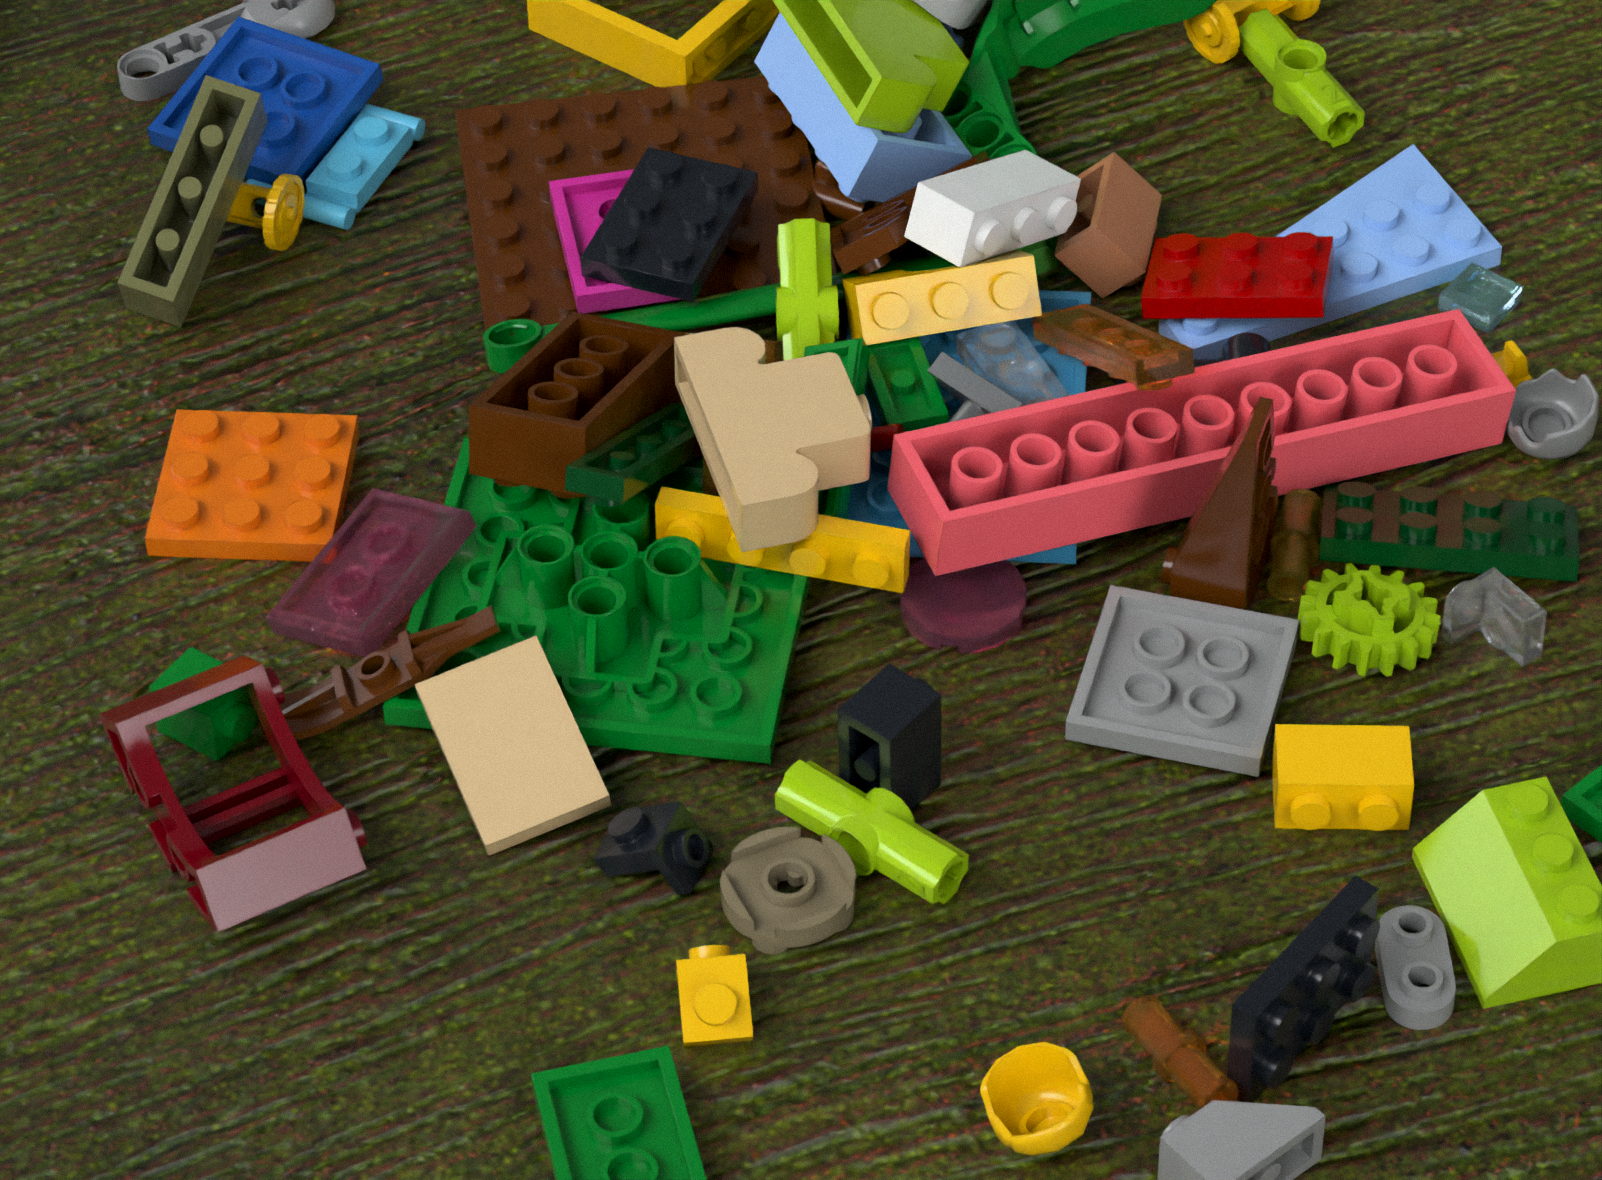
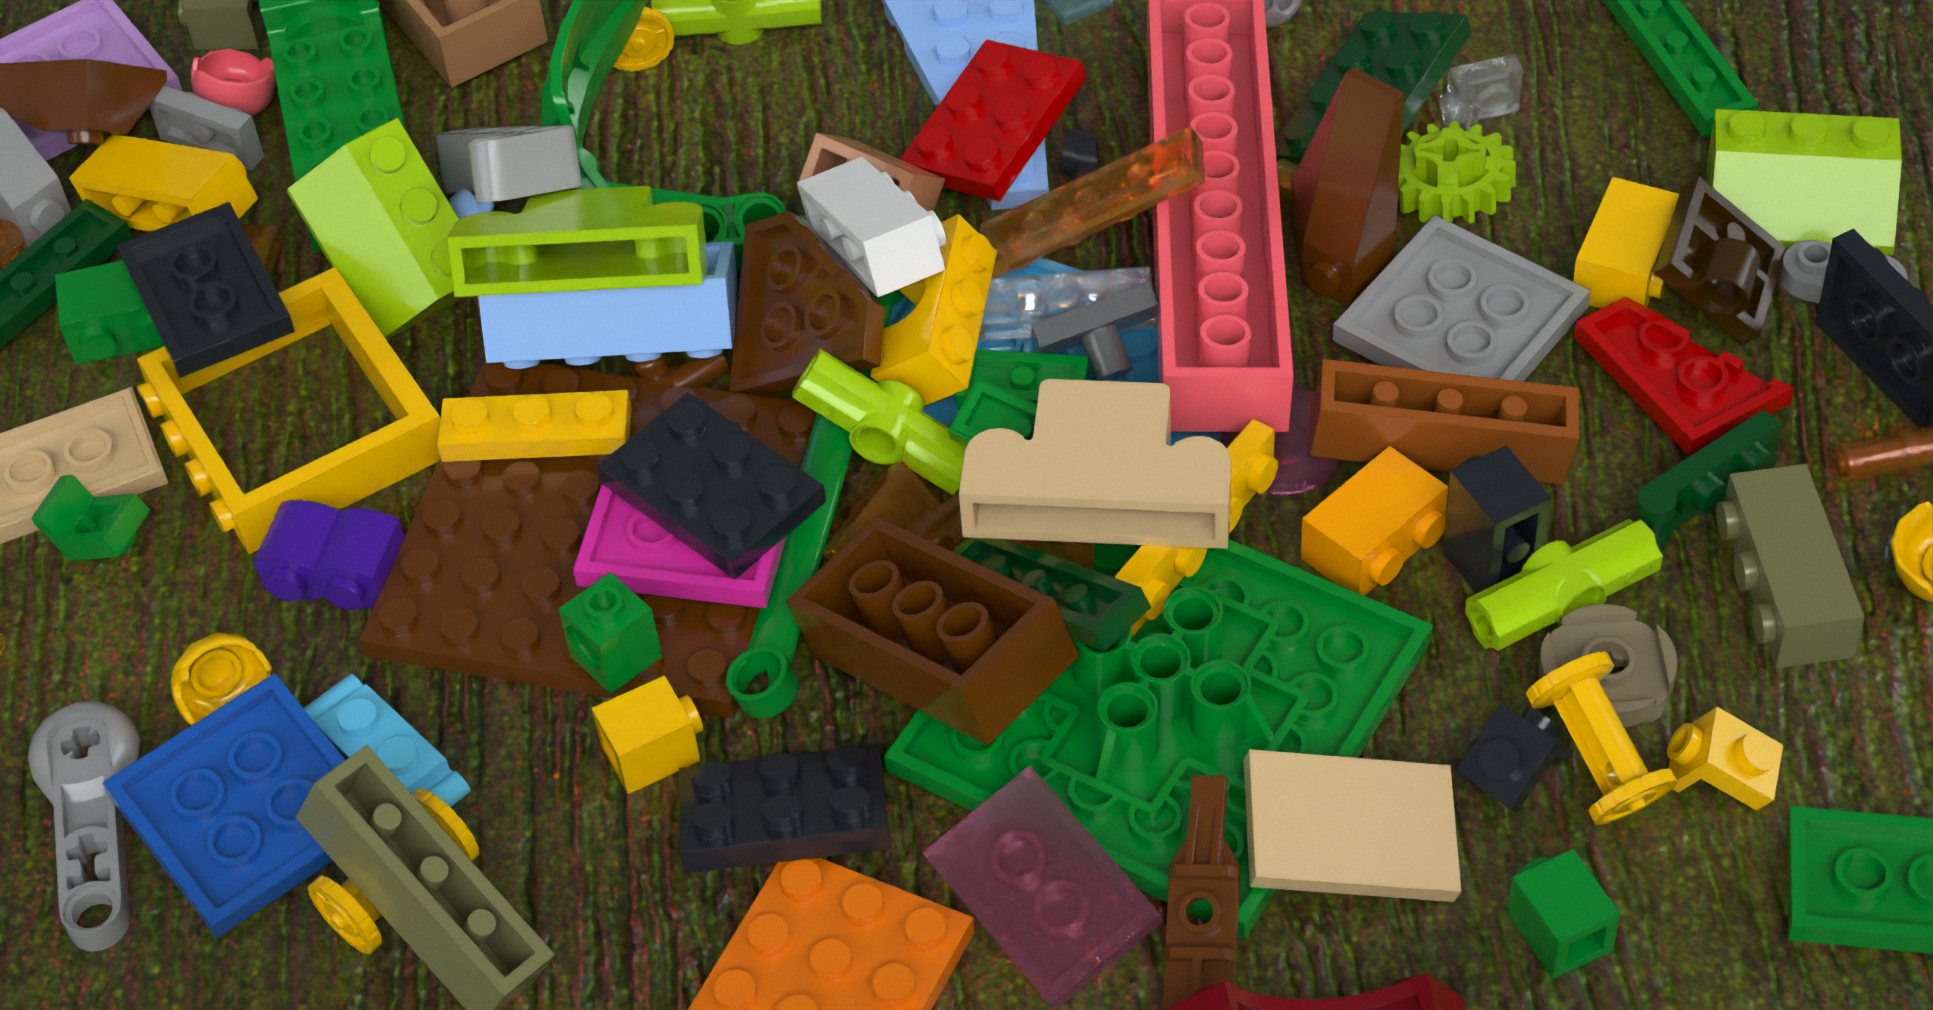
camera: 65 degrees left, 5 degrees up
none -> yellow hair [171,633,272,726]
none -> dark purple brick [253,500,405,610]
none -> yellow plate [437,390,632,462]
none -> green brick [558,571,662,694]
none -> yellow brick [591,675,704,794]
none -> black plate [679,743,891,874]
none -> light orange brick [1301,446,1448,596]
none -> dark orange brick [1310,359,1580,484]
none -> green brick [1507,849,1620,979]
none -> yellow hose [1526,651,1678,825]
none -> red wing [1574,297,1794,457]
none -> dark green plate [1634,409,1782,552]
none -> dark brown plate [1654,176,1786,345]
none -> olive brick [1716,464,1865,668]

